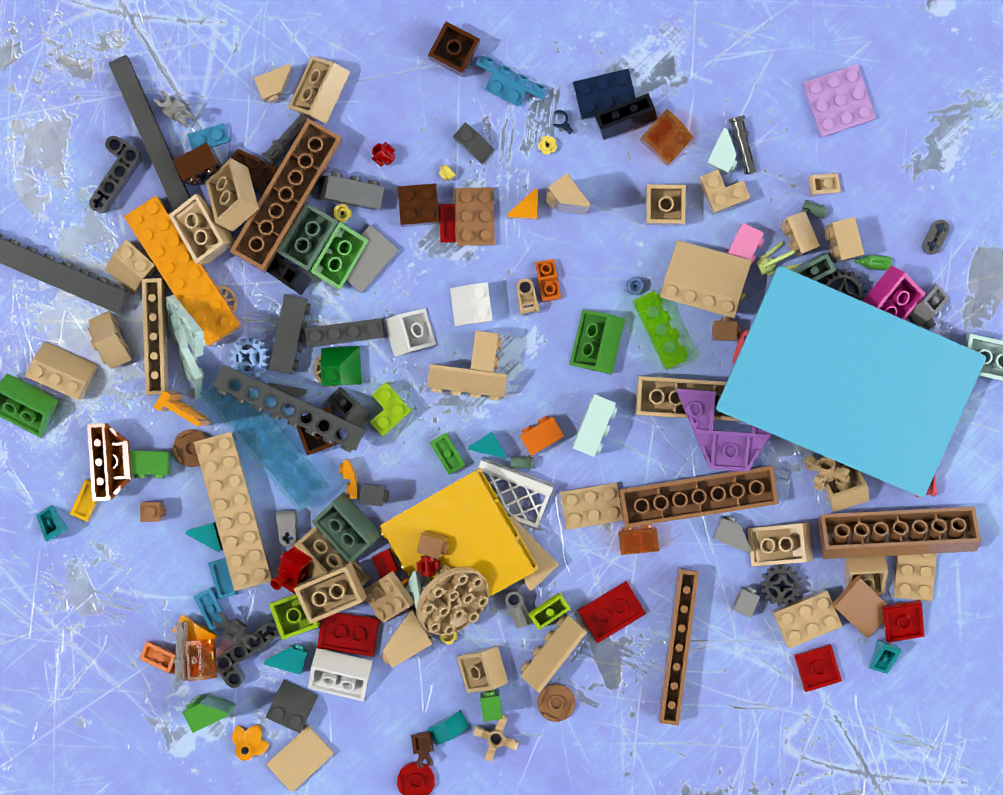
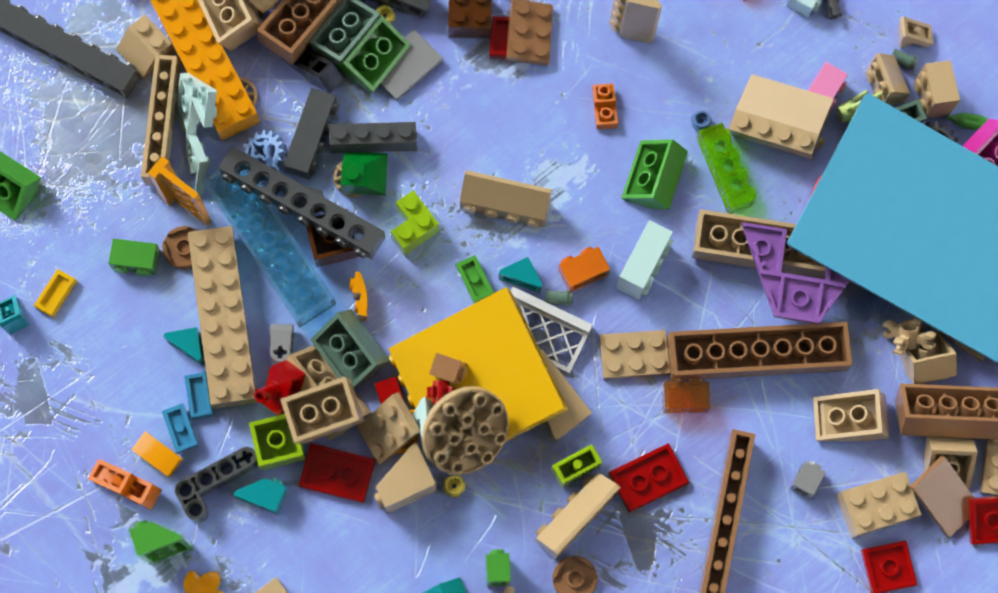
camera: 10 degrees right, 15 degrees down
tan slope [25,342,98,400] -> none
dark orange wedge [87,423,132,501] -> none
tan brick [88,310,132,369] -> none
medium nougat brick [140,501,166,522] -> none
light grey pin [173,622,189,682] -> none
clear orange brick [185,639,218,680] -> none
dark grey pin [212,612,258,649] -> none
dark grey slope [265,679,318,733] -> none
white slope [308,648,373,702] -> none
dark grey slope [327,387,371,427] -> none
dark grey brick [359,483,390,507] -> none
white slope [384,308,436,357] -> none
white slope [450,282,493,326] -> none
tan slope [457,646,508,693] -> none
tan brick [470,331,502,373] -> none
light grey piece [505,589,532,629] -> none
light orange slope [507,188,538,220] -> none
tan piece [516,279,540,316] -> none
tan brick [645,184,686,226] -> none
tan brick [698,170,750,214] -> none
medium nougat brick [712,317,741,341] -> none
light grey slope [712,515,751,553] -> none
dark grey gear [760,564,802,606] -> none
teal slope [869,640,901,674] -> none

